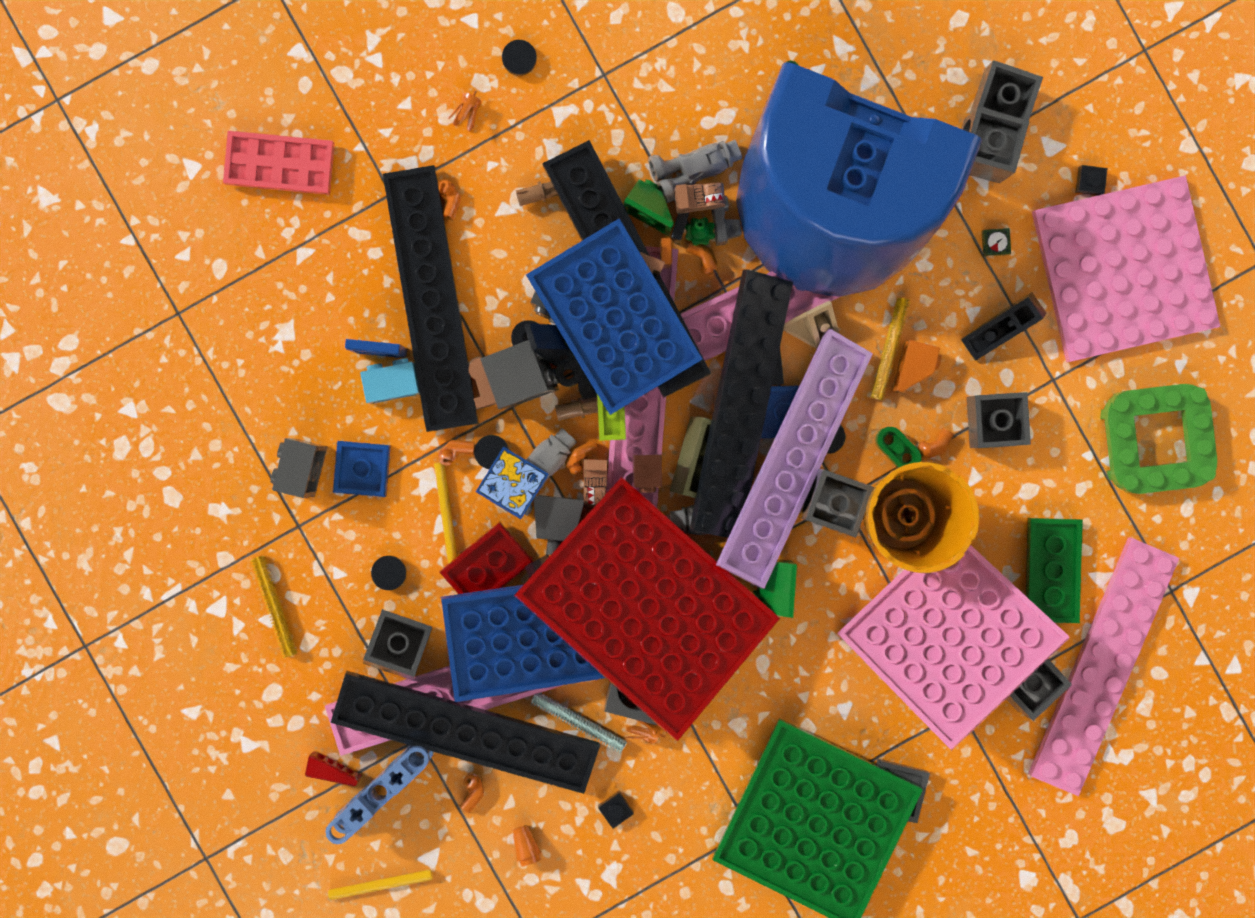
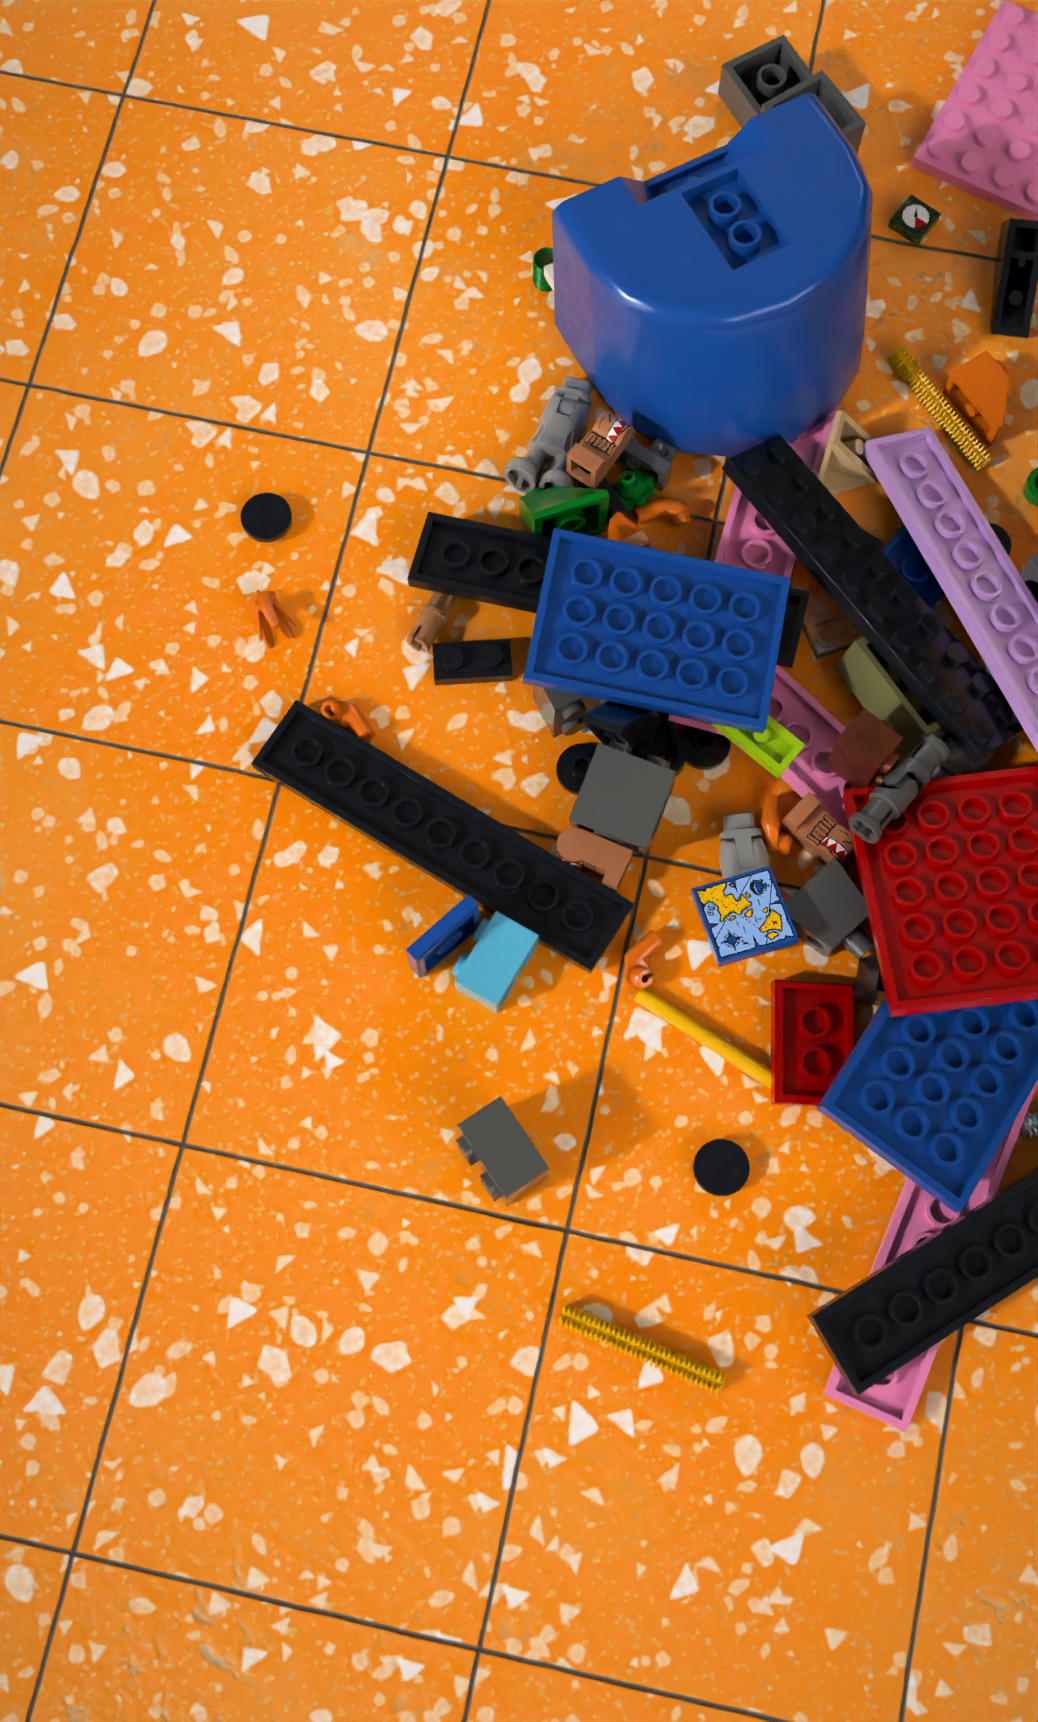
camera: 50 degrees left, 15 degrees down
coral plate [223,131,335,195] -> none
red slope [305,751,362,786] -> none
medium blue piece [325,745,434,844] -> none
blue tile [333,441,391,497] -> none
dark grey brick [363,609,432,681] -> none
black piece [474,435,509,469] -> none
medium nougat axle [555,397,598,421] -> none
black plate [1075,165,1108,196] -> none
none -> black plate [432,639,513,686]
none -> dark grey piece [848,733,950,844]

